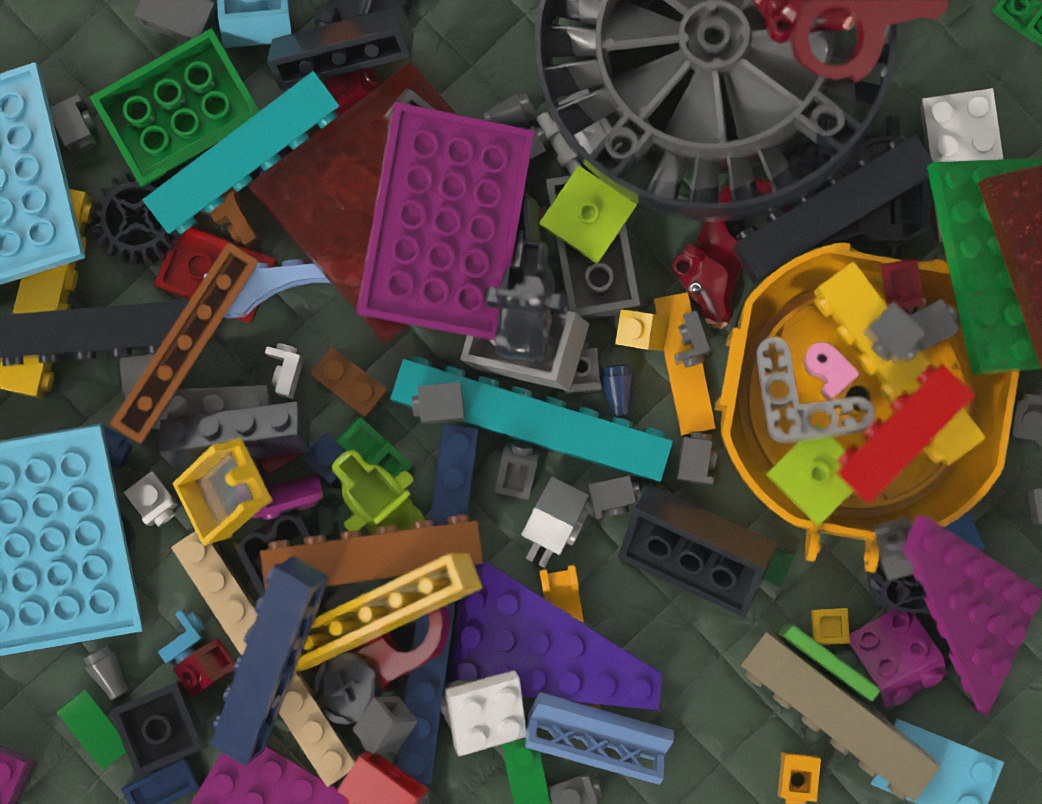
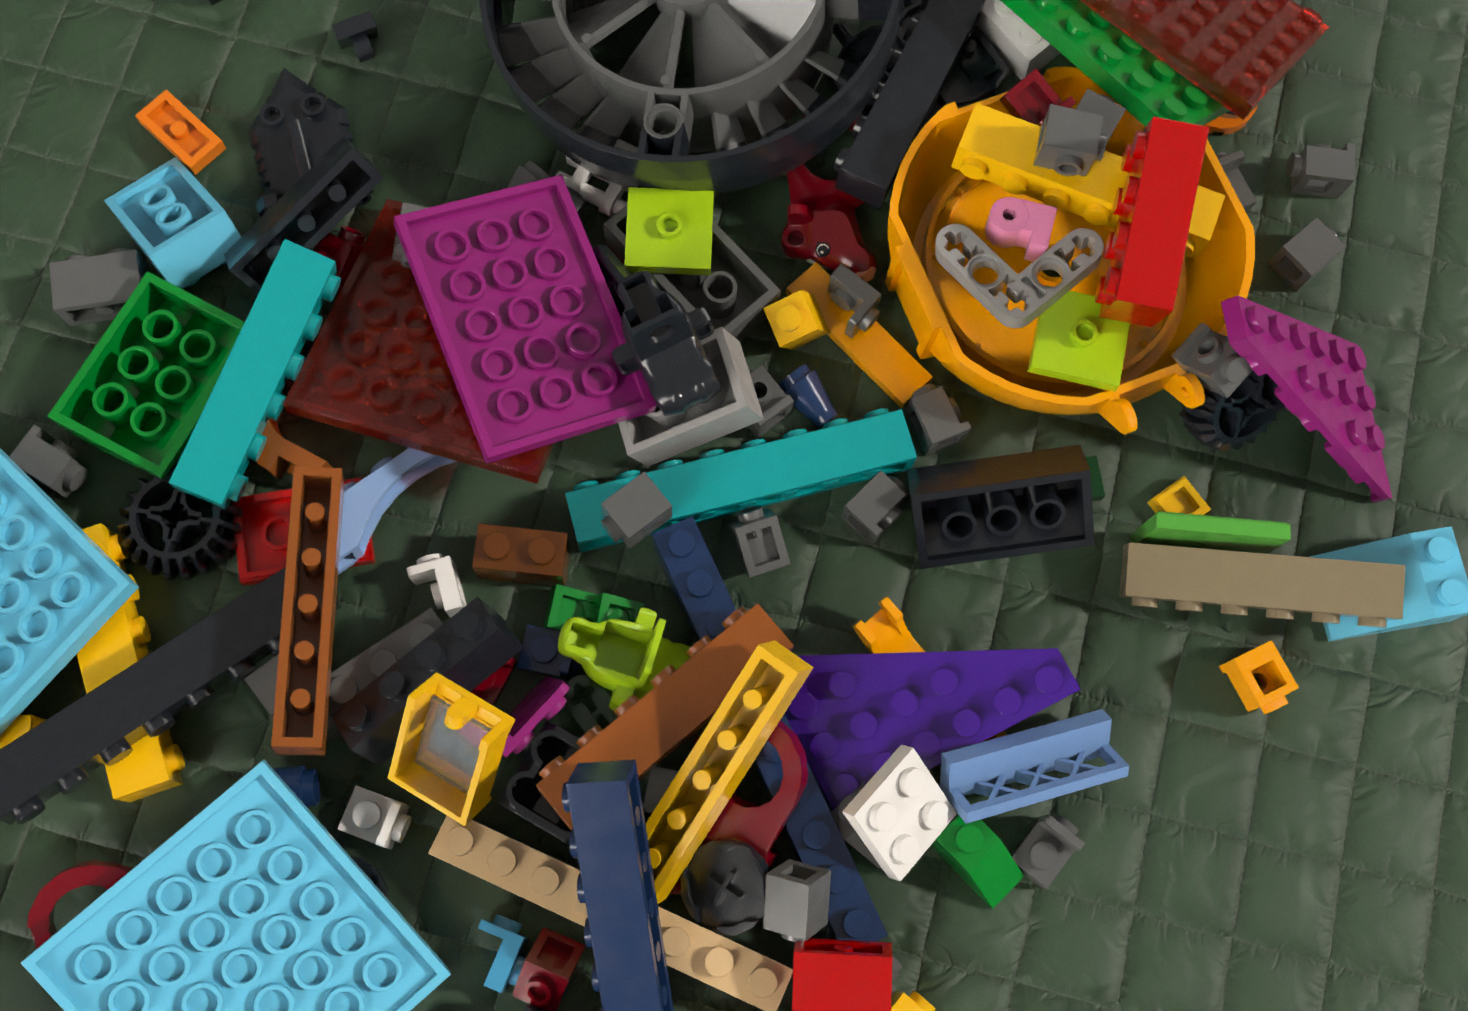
camera: 40 degrees left, 10 degrees down
light grey brick [521,477,590,568] -> none
magenta bracket [849,609,947,709] -> none

